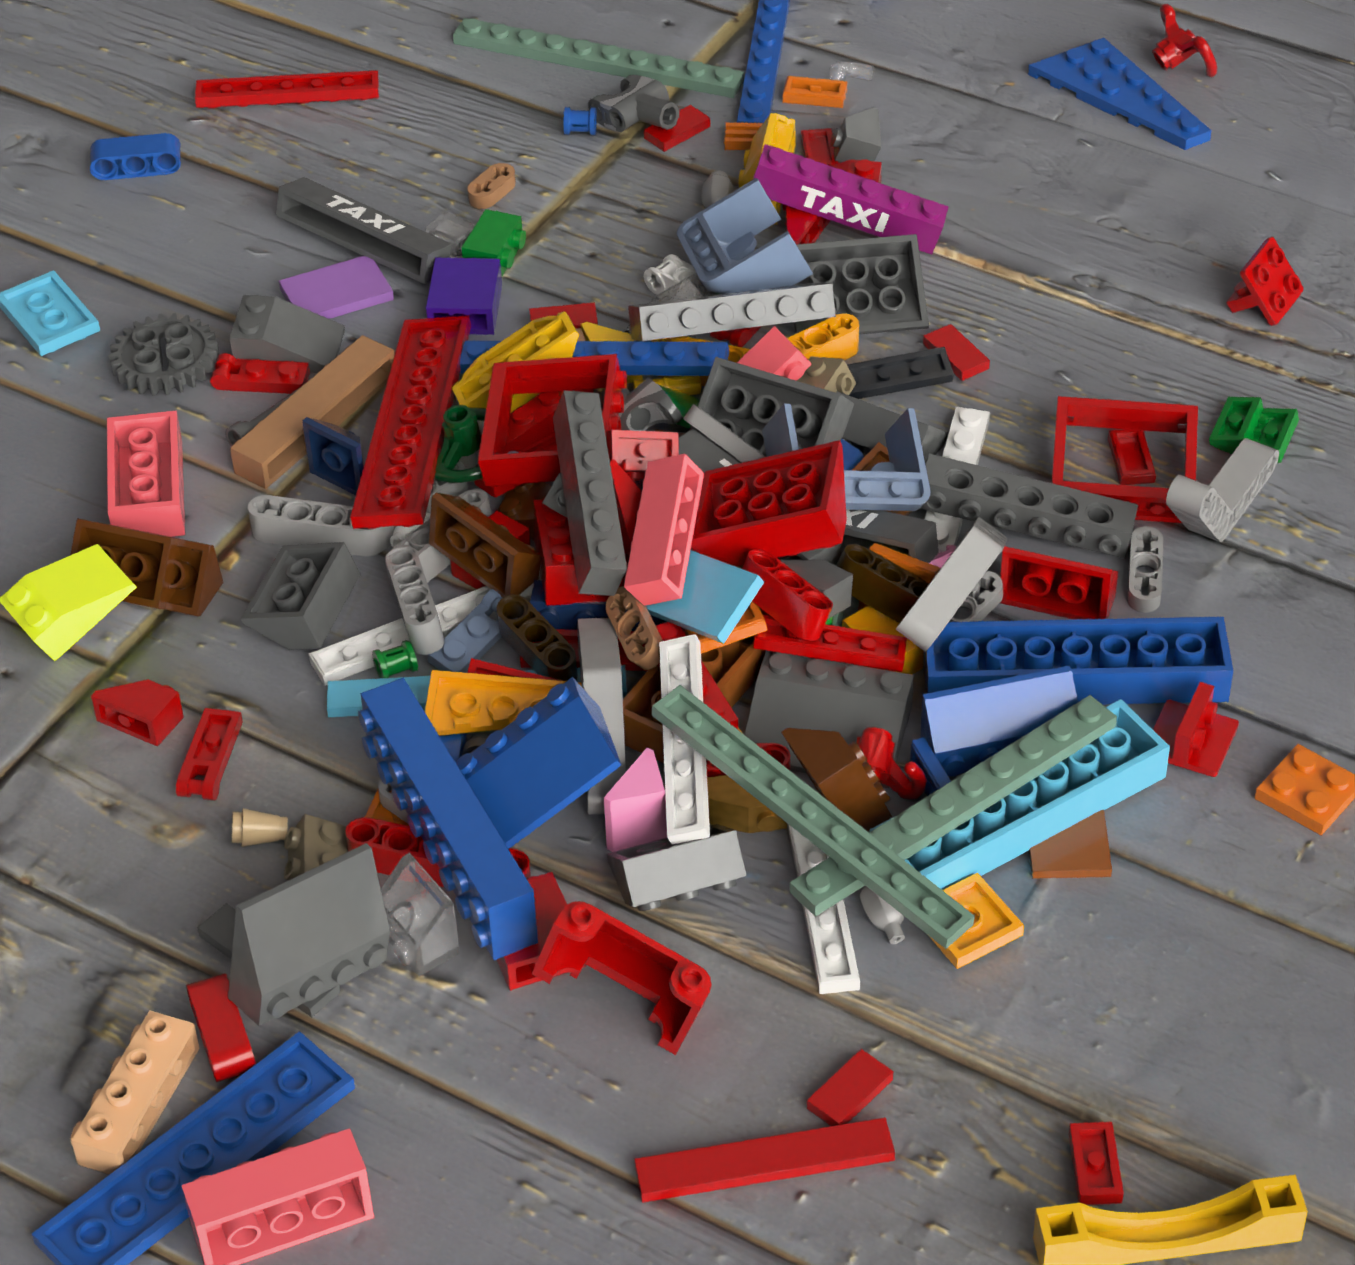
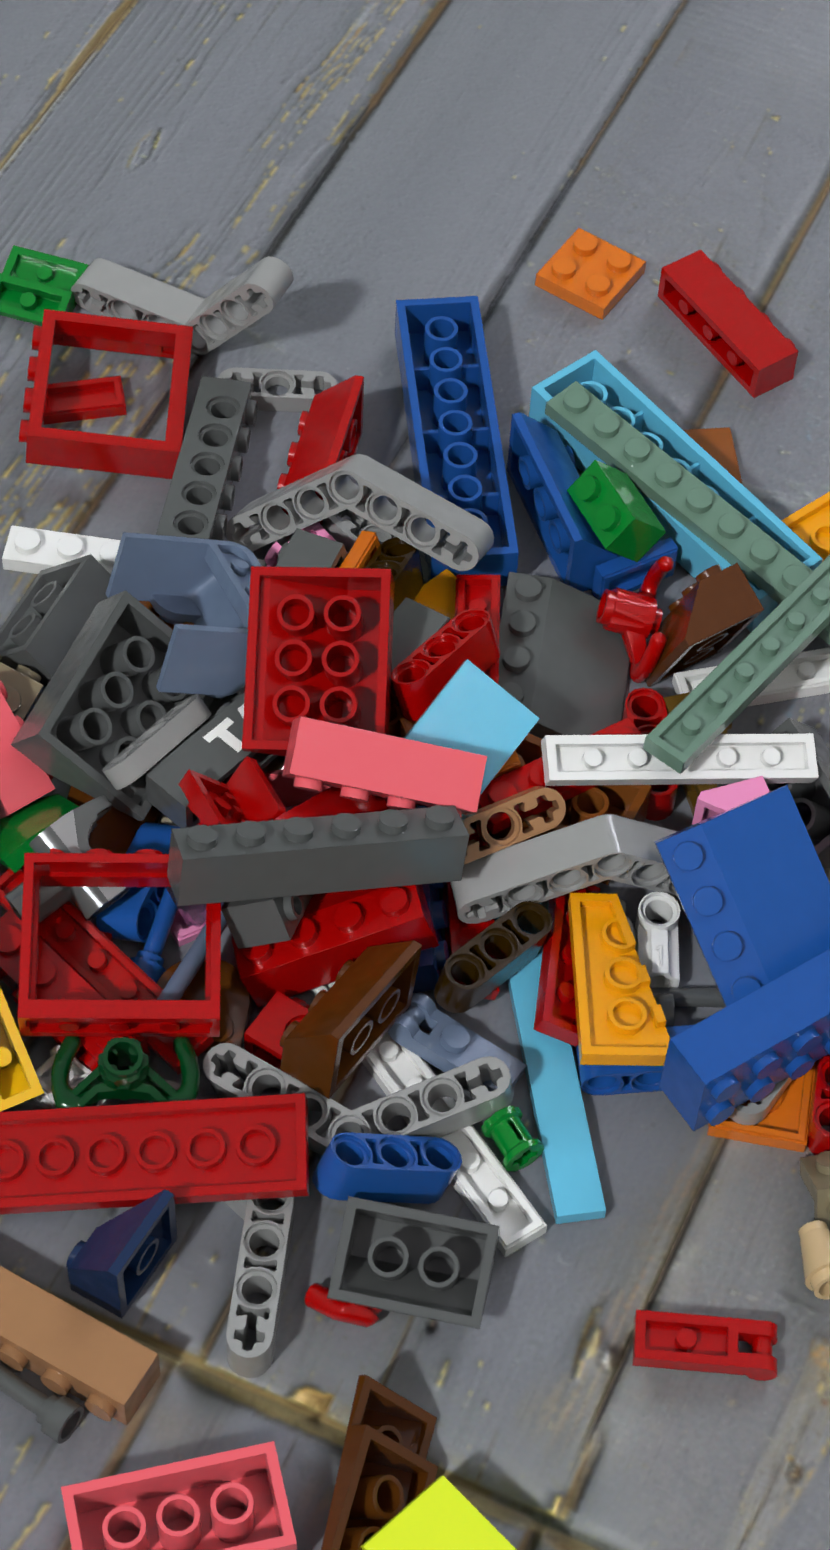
camera: 100 degrees left, 10 degrees up
red slope [91,679,184,747] -> none
red bracket [1153,682,1239,777] -> none
none -> blue beam [312,1132,462,1204]
none -> green brick [567,460,666,562]
none -> red brick [658,249,799,398]

